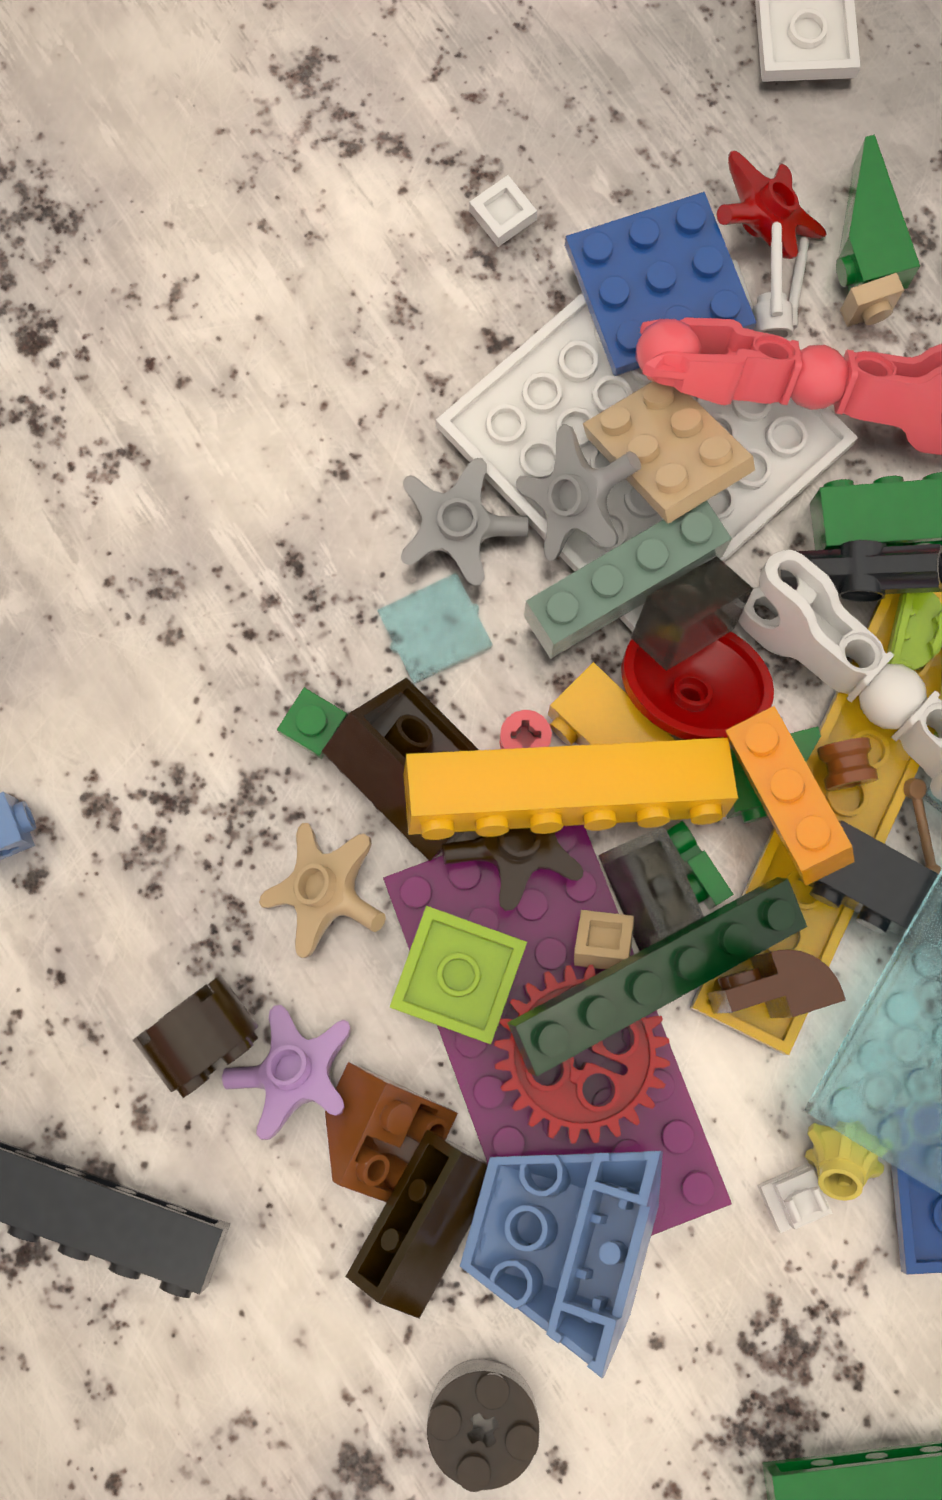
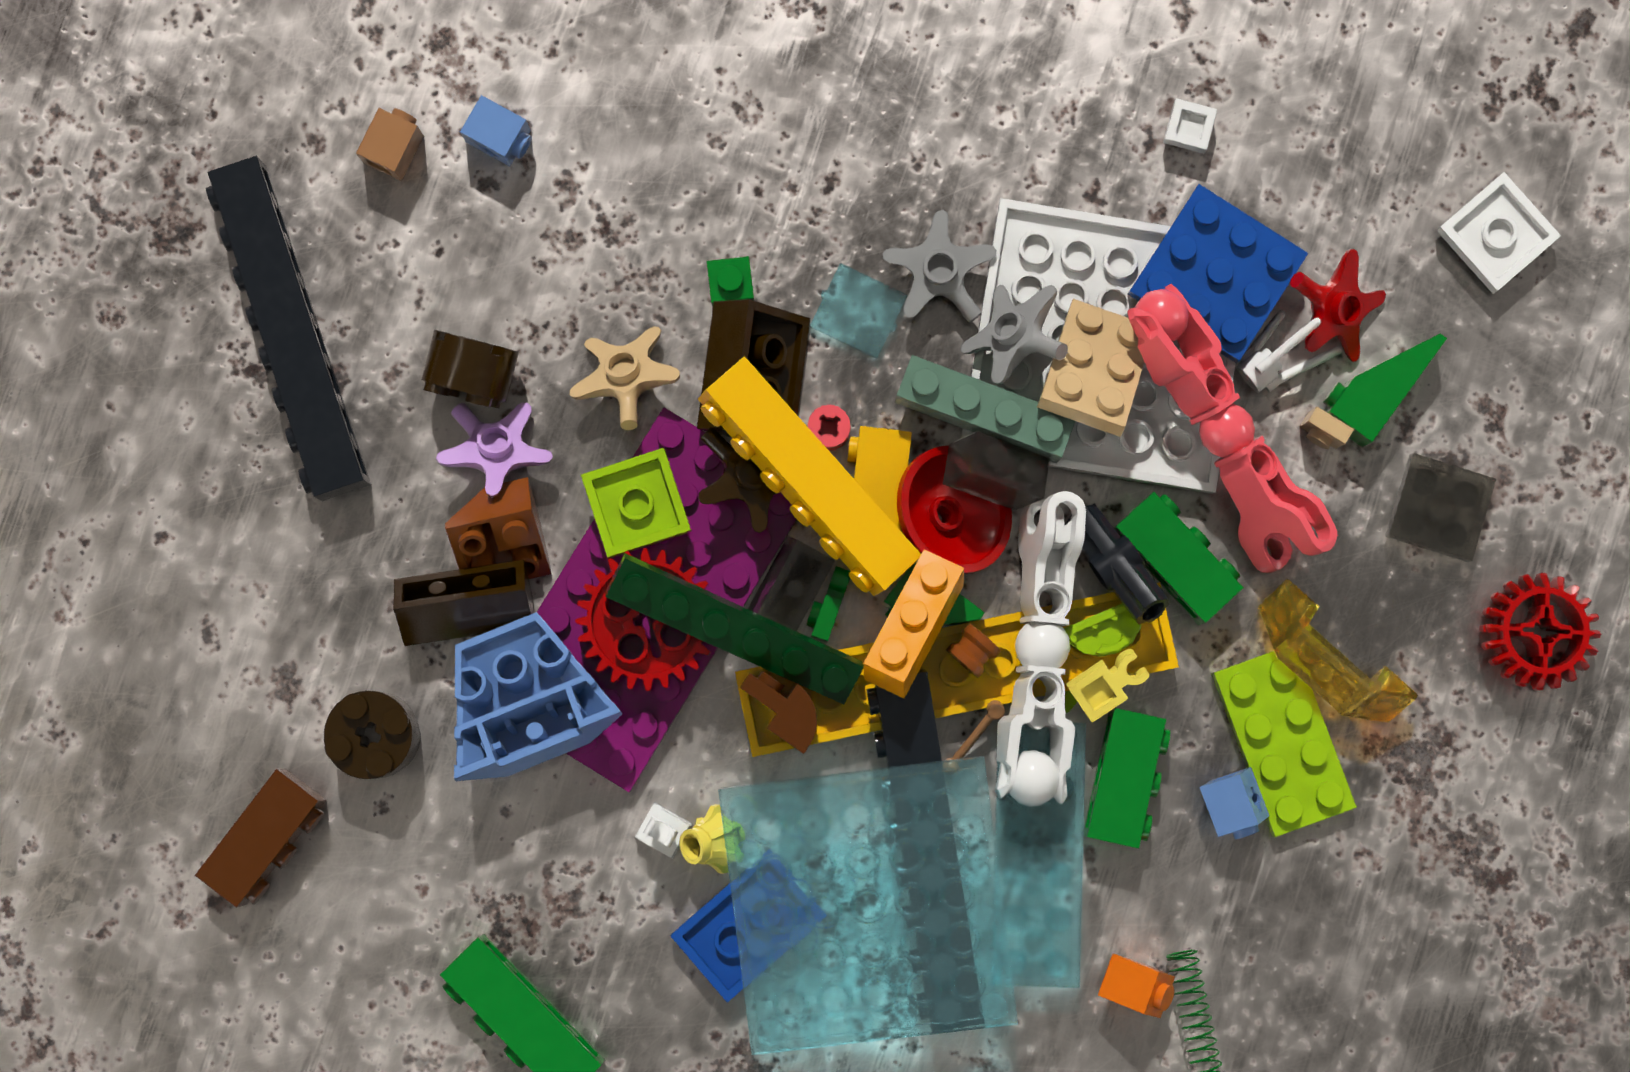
camera: 50 degrees right, 5 degrees up
tan plate [574,910,634,969] -> none

